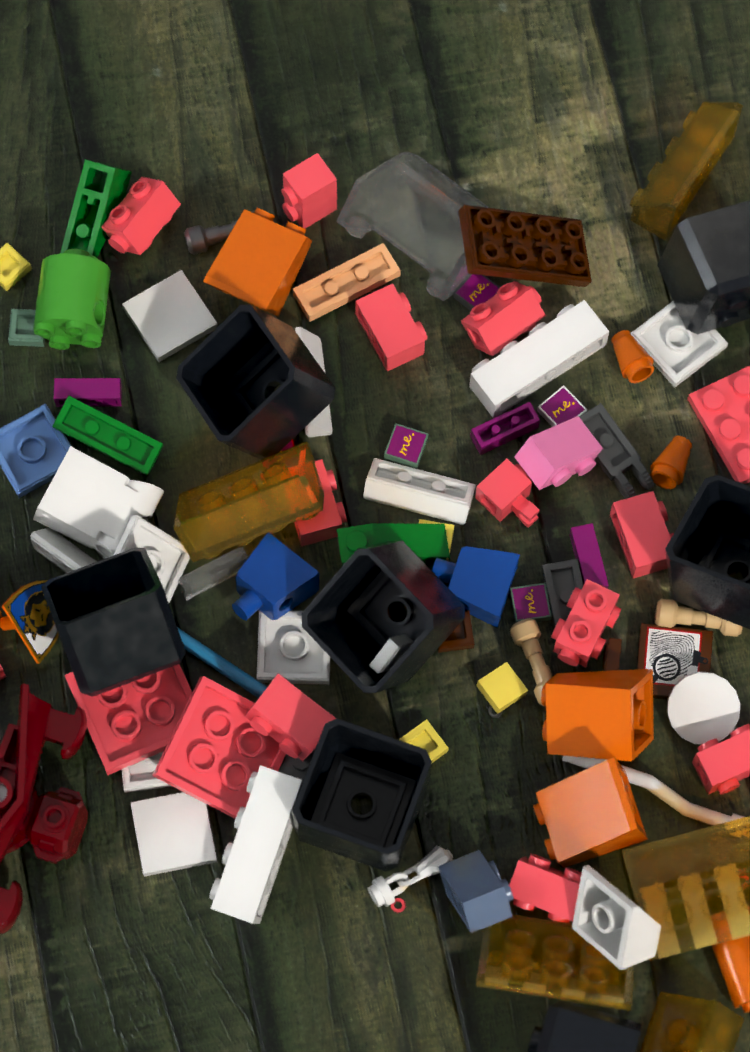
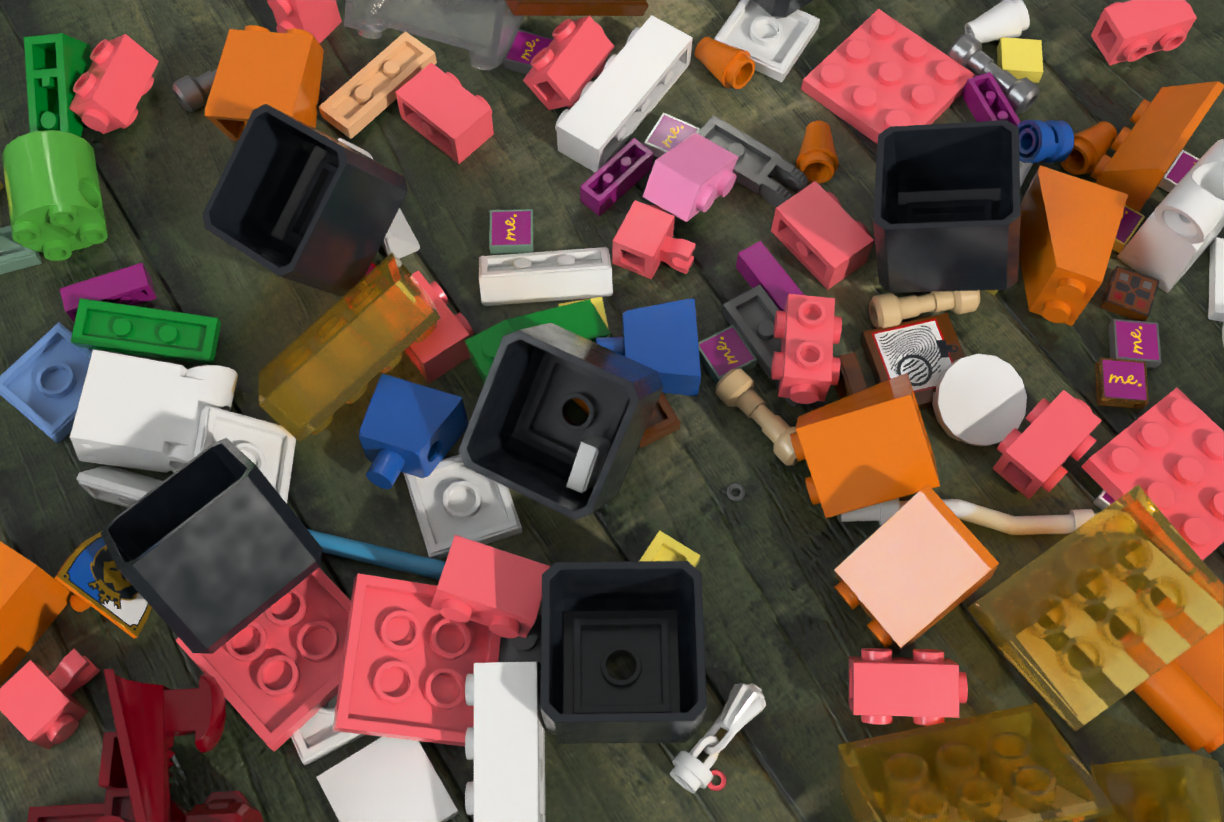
camera: 20 degrees left, 5 degrees down
white tile [122,270,218,362] -> none
clear tile [178,547,248,601] -> none
sand blue brick [438,850,514,933] -> none
light yellow tile [476,662,528,714] -> none
white slope [572,865,661,970] -> none

